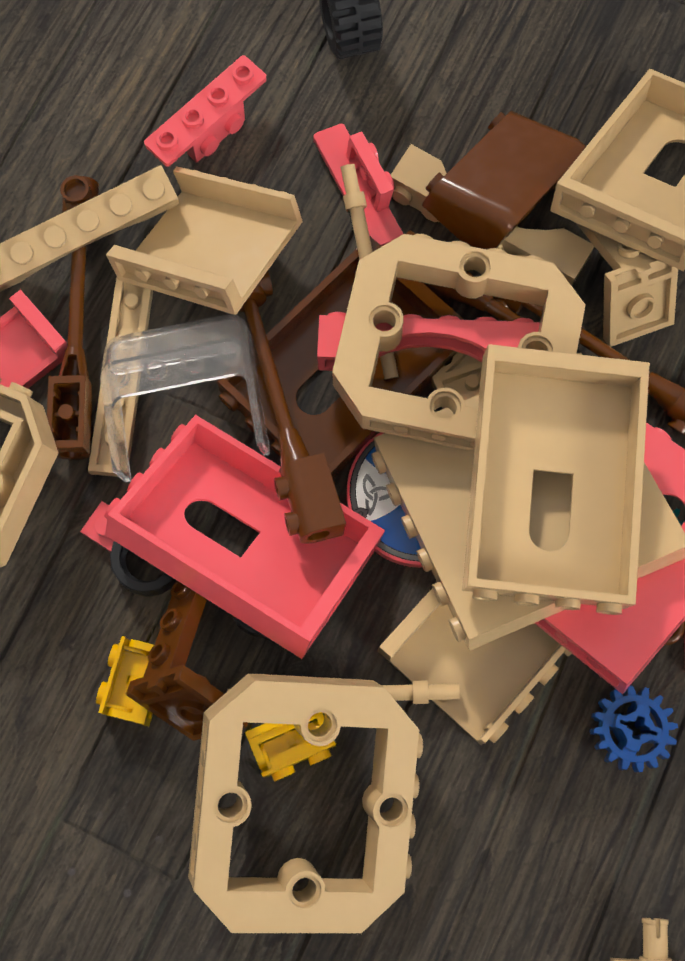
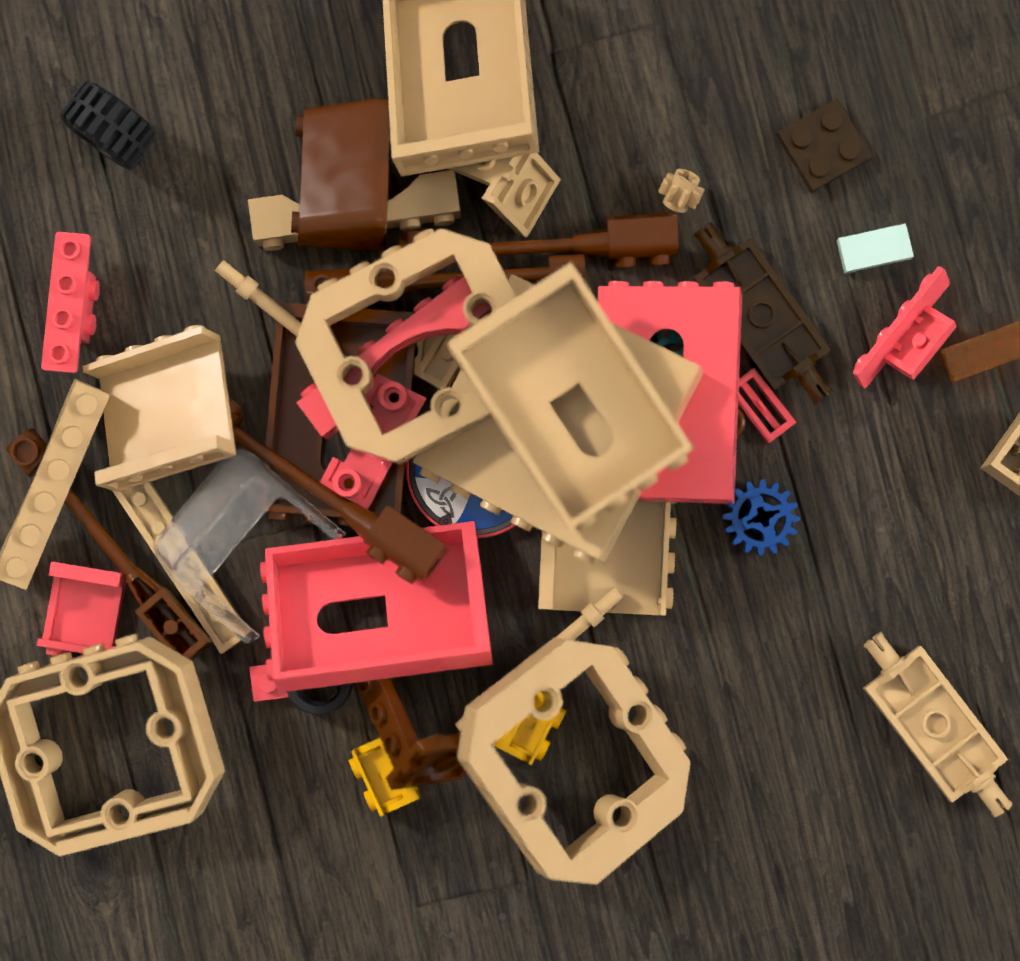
camera: 30 degrees left, 10 degrees up
coral bracket [313,124,403,246] -> none
none -> coral brick [320,373,427,510]

